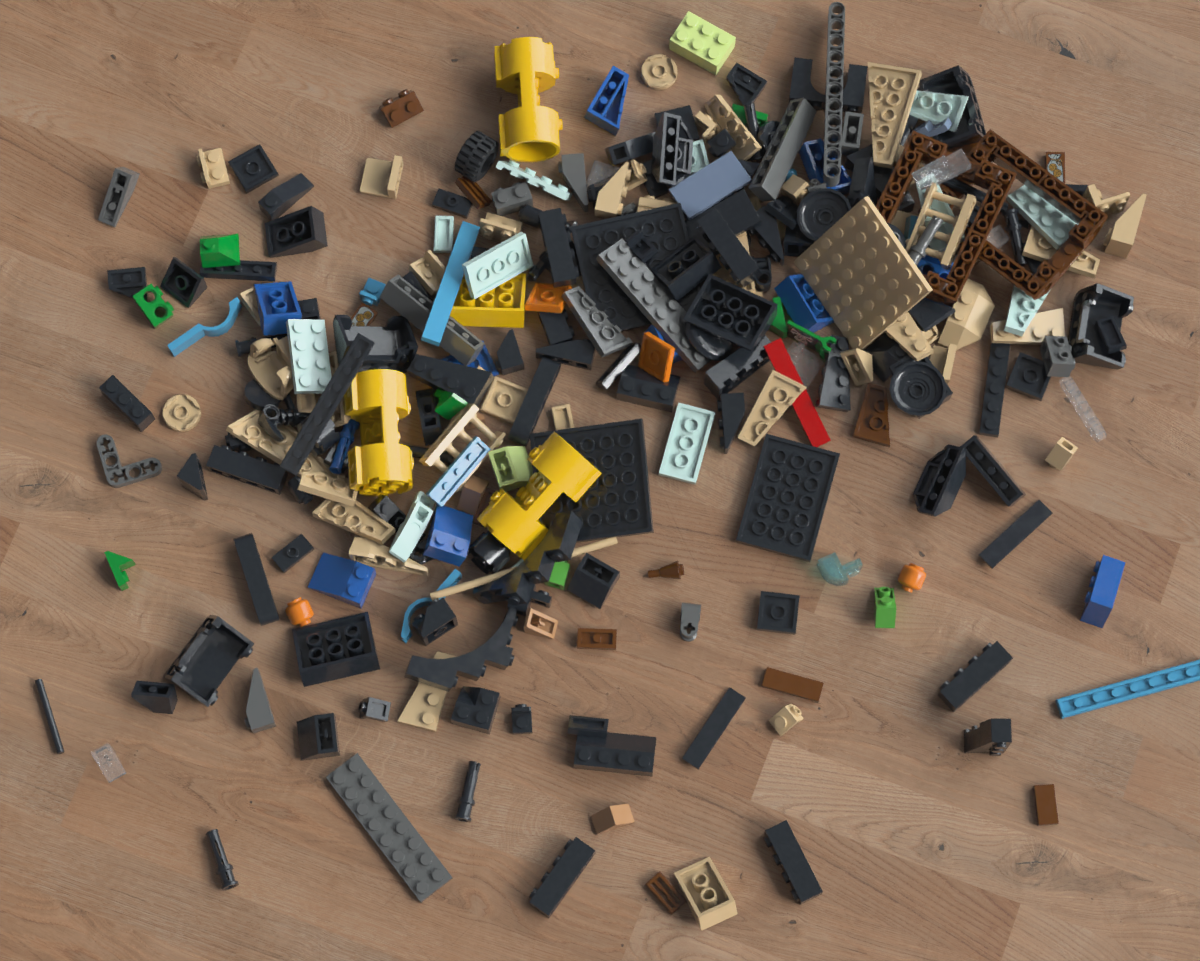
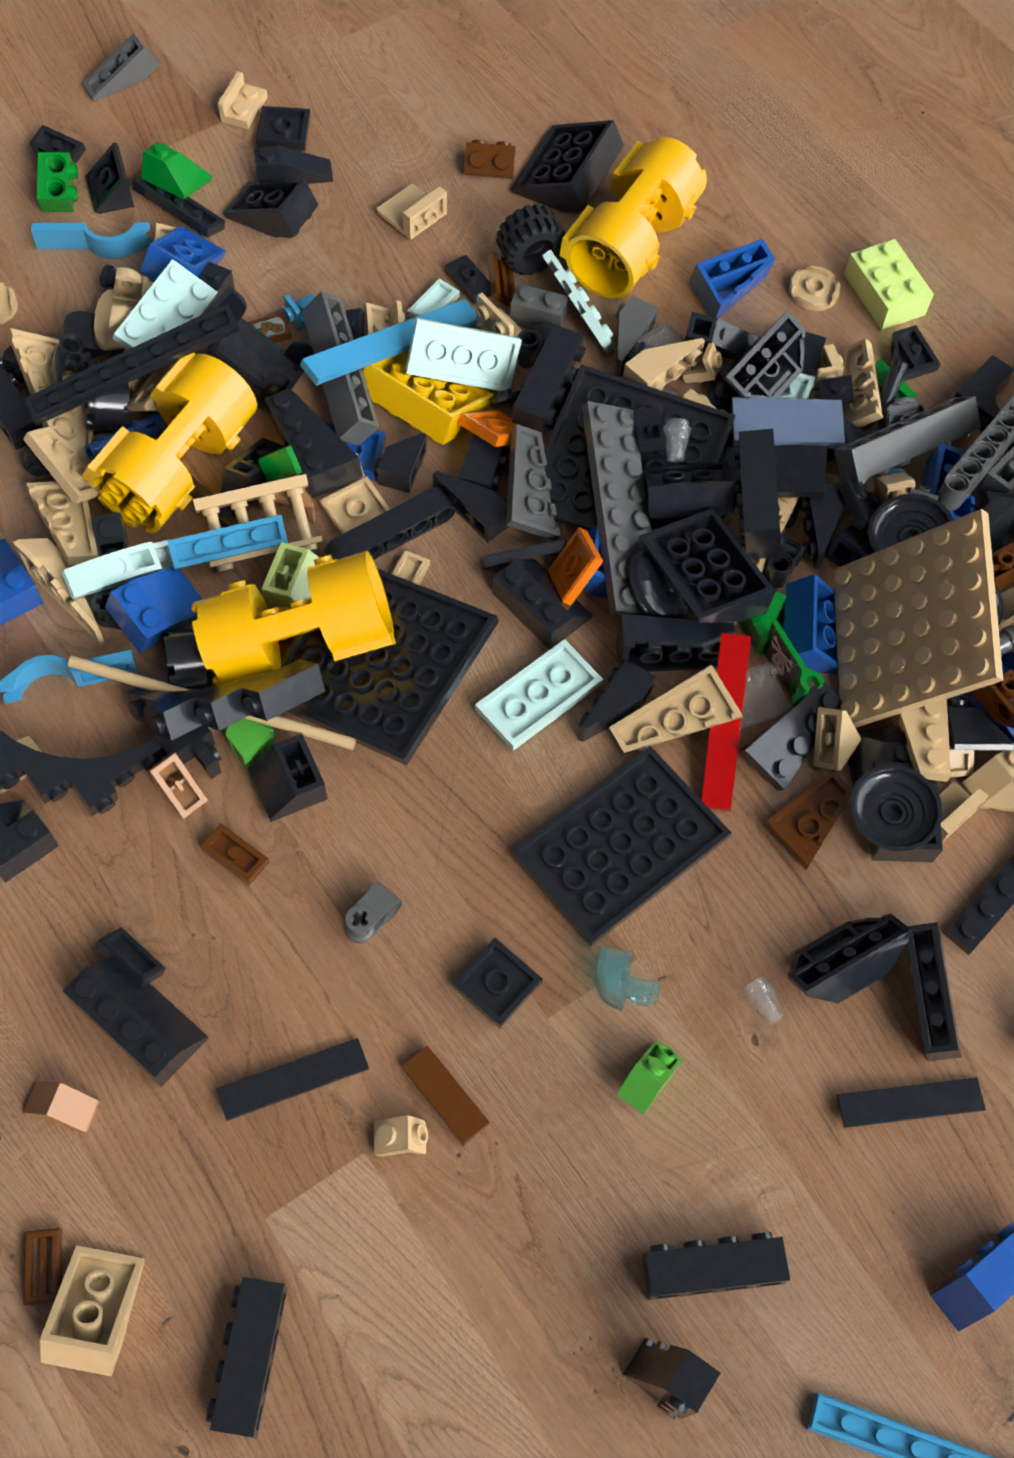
camera: 30 degrees right, 10 degrees down
black slope [412,598,458,646] -> none
medium nougat slope [457,475,490,516] -> none
black bracket [511,704,533,735] -> none
reddish brown cone [648,561,684,579] -> none
orange head [898,563,926,593] -> none
none -> black slope [511,120,624,211]
none -> black cone [517,330,541,369]
none -> clear cone [663,418,691,462]
none -> clear cone [742,975,785,1026]

